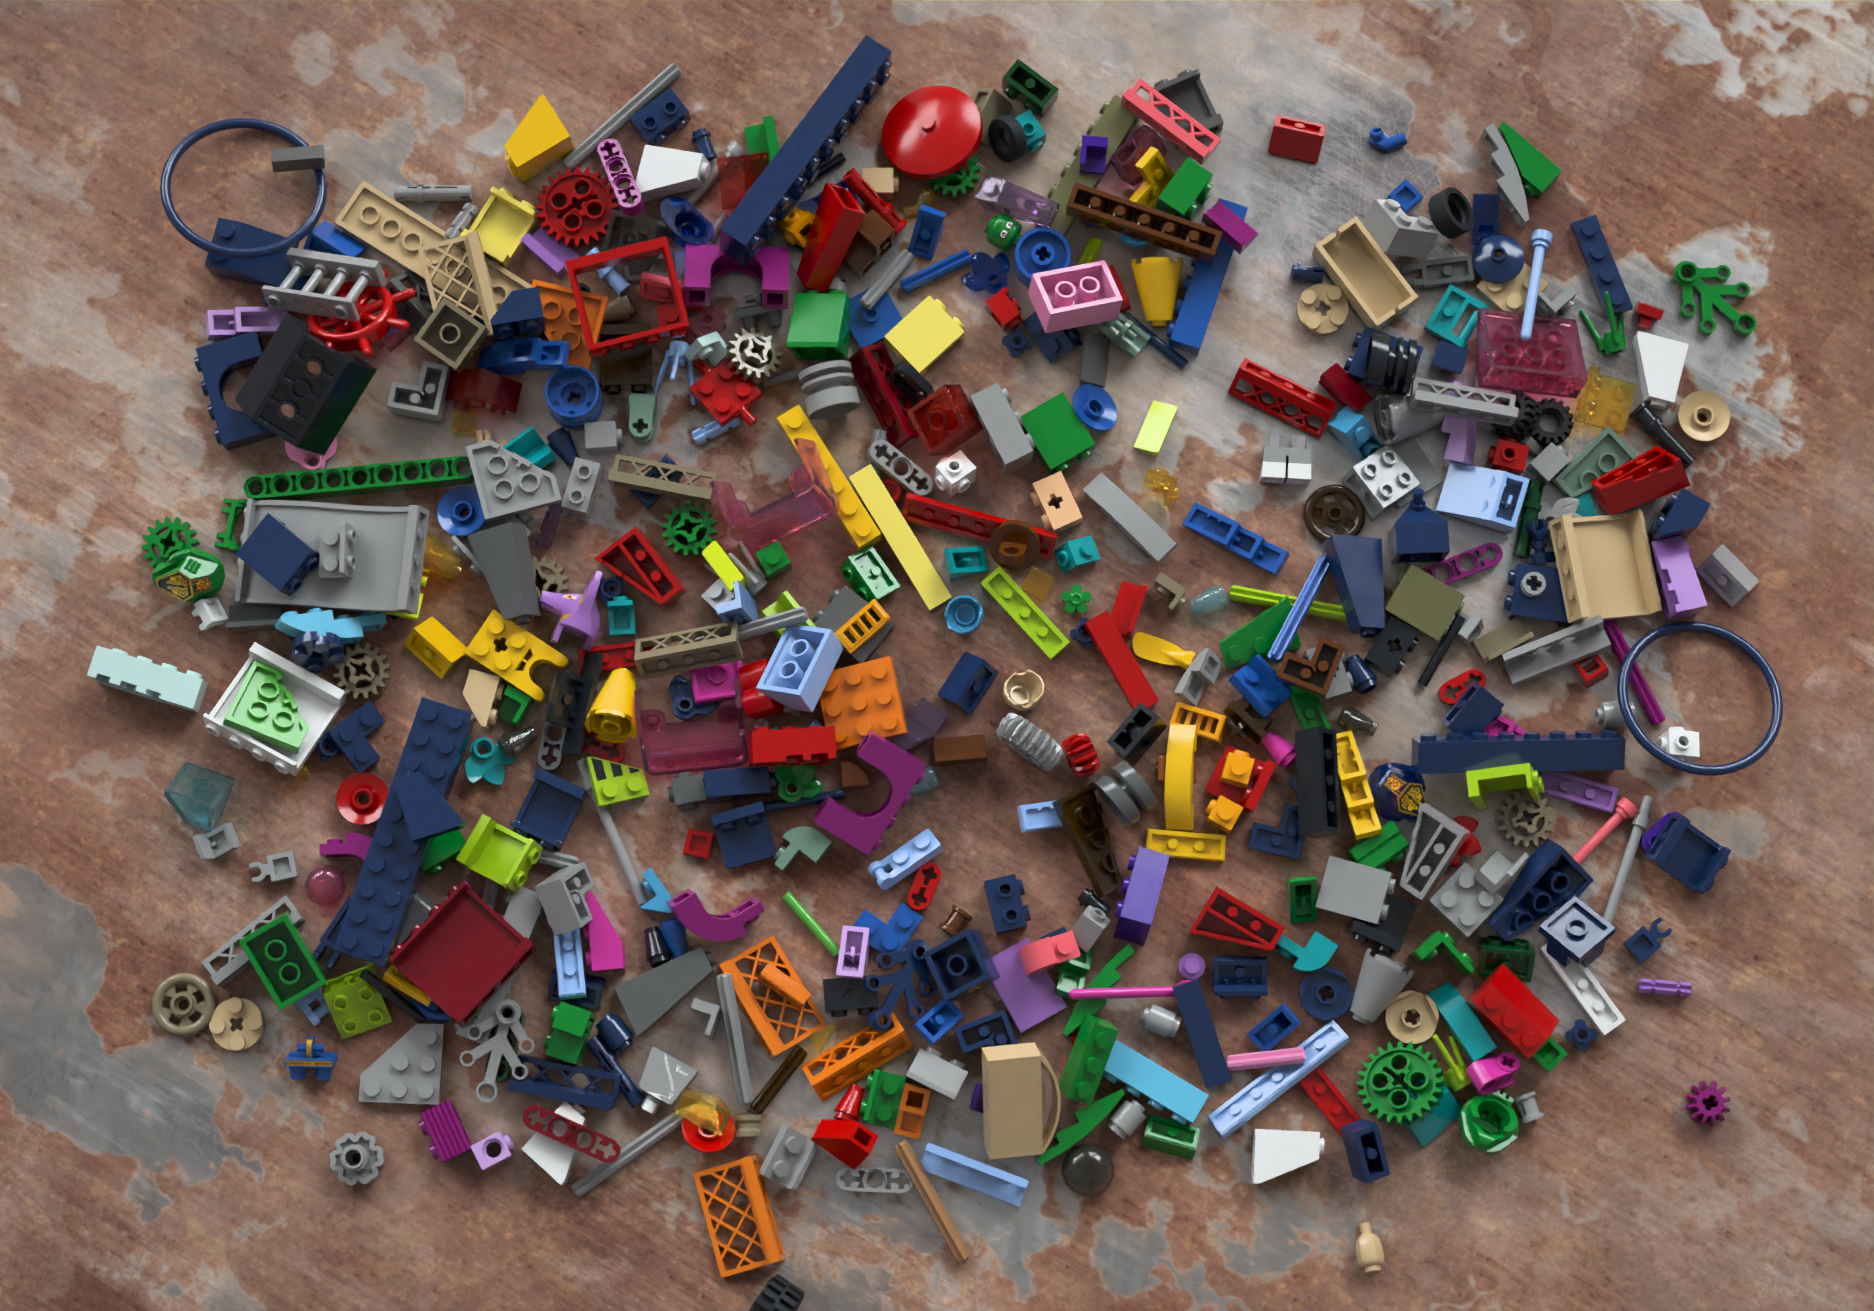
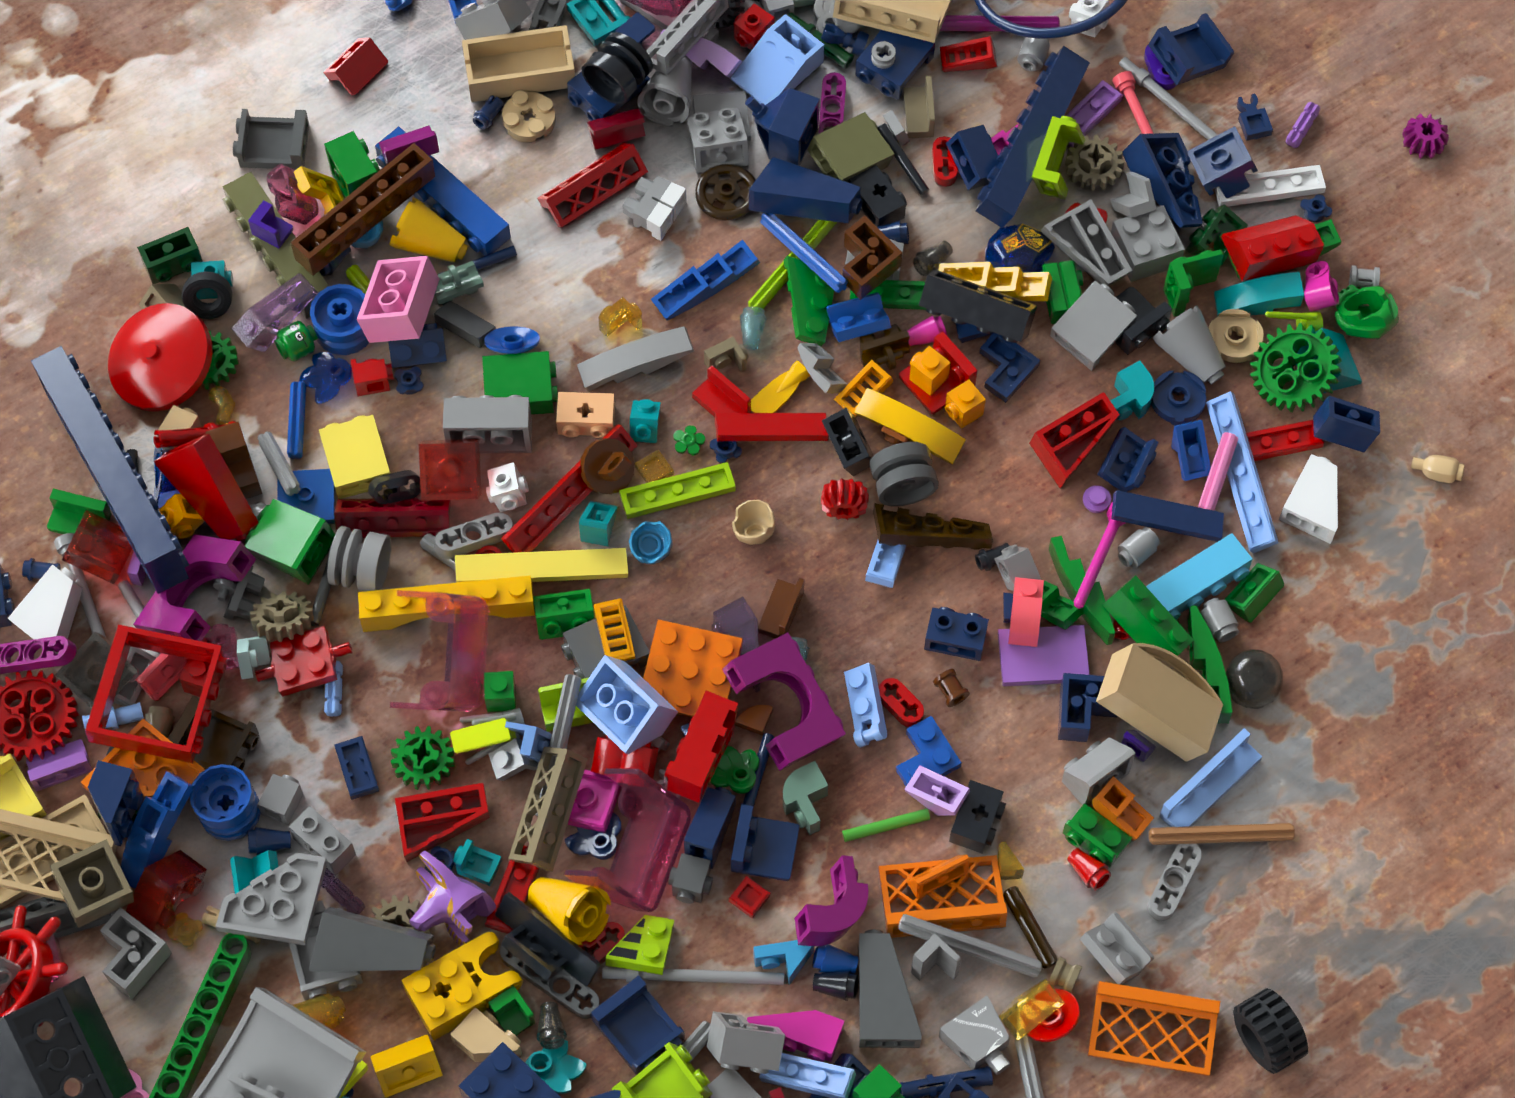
camera: 65 degrees left, 15 degrees down
blue dish [437,486,485,537] -> none
dark blue brick [596,1012,634,1053] -> none
dark tan fence [608,454,718,505] -> none
sand green piece [629,392,657,444] -> none
light blue plant [652,341,696,405] -> none
clear blue piece [660,196,714,248] -> none
orange fence [801,1012,914,1102] -> none
red slope [811,1119,878,1170] -> none
dark blue plant [863,939,937,1032] -> none
blue slope [908,204,946,260] -> none
blue slope [913,999,965,1046] -> none
dark blue brick [923,929,1001,1002] -> none
dark blue panel [938,652,999,716] -> none
light grey gear [996,713,1064,771] -> none
wedge [1113,846,1170,946] -> none
coral fence [1121,78,1221,165] -> none
neon yellow slope [1133,401,1178,457] -> none
yellow tile [1145,829,1226,862] -> none
green slope [1286,876,1317,923] -> none
dark azure slope [1328,406,1383,462] -> none
light grey fence [1502,615,1611,687] -> none

